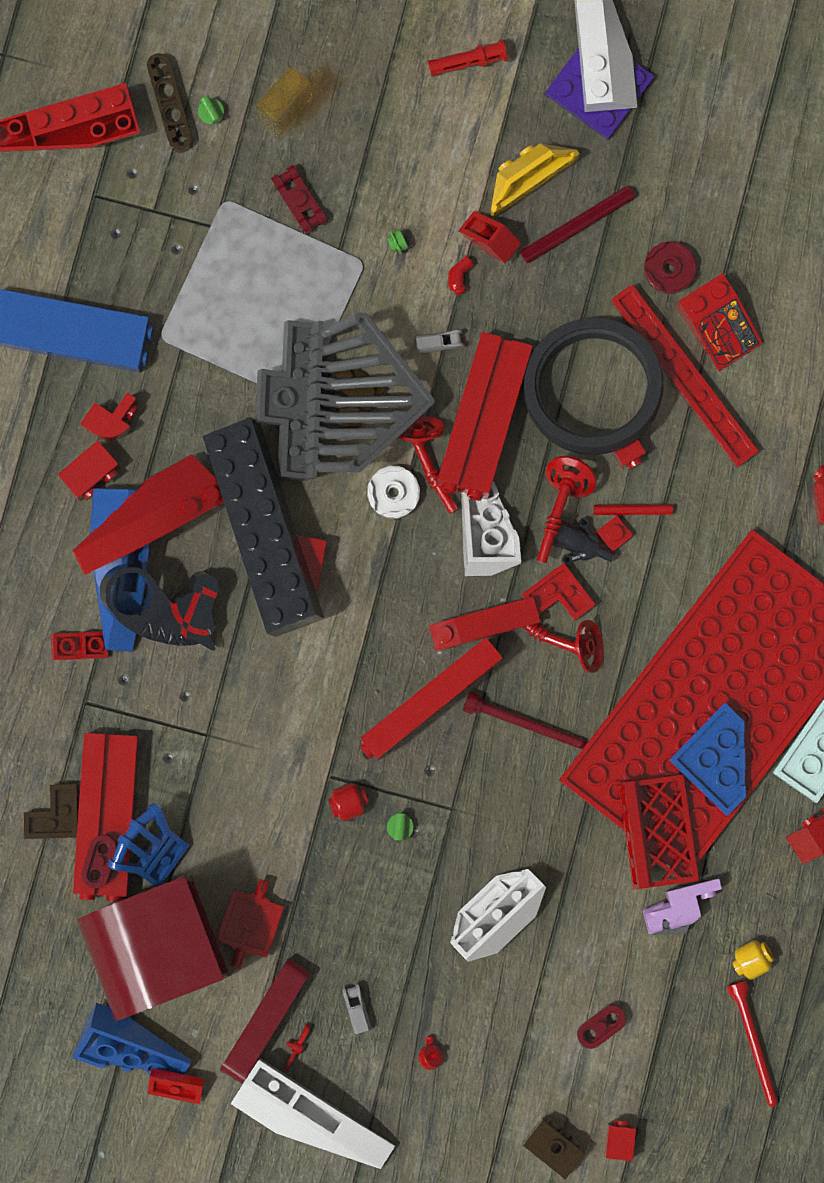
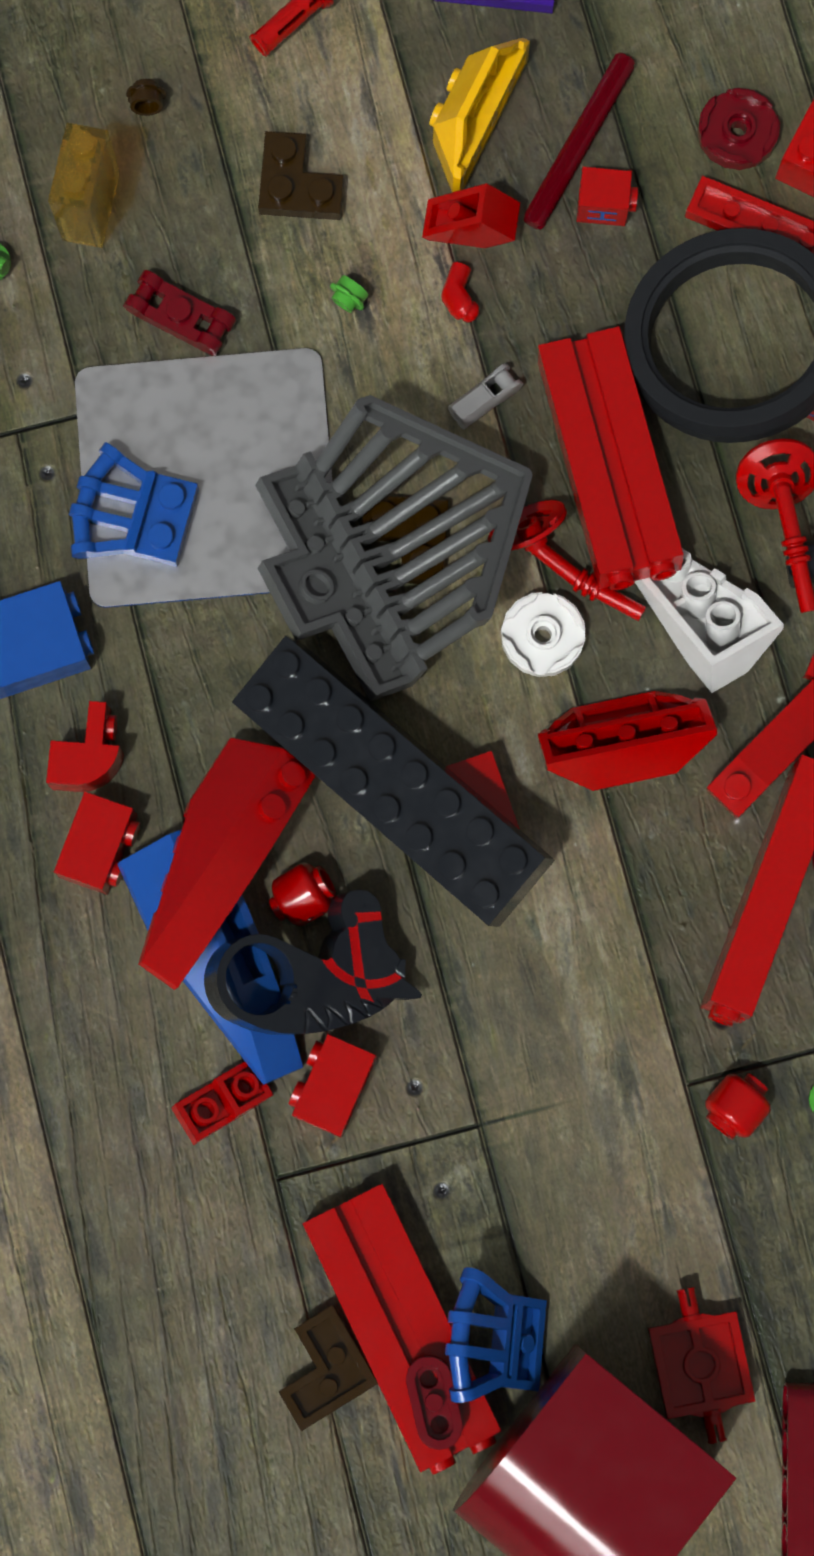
camera: 25 degrees left, 5 degrees down
none -> blue plate [69,442,199,567]
none -> dark brown plate [126,79,166,116]
none -> dark brown plate [258,131,344,220]
none -> red head [269,862,336,927]
none -> red brick [288,1034,377,1138]
none -> red wedge [538,691,717,791]
none -> red brick [576,167,638,226]

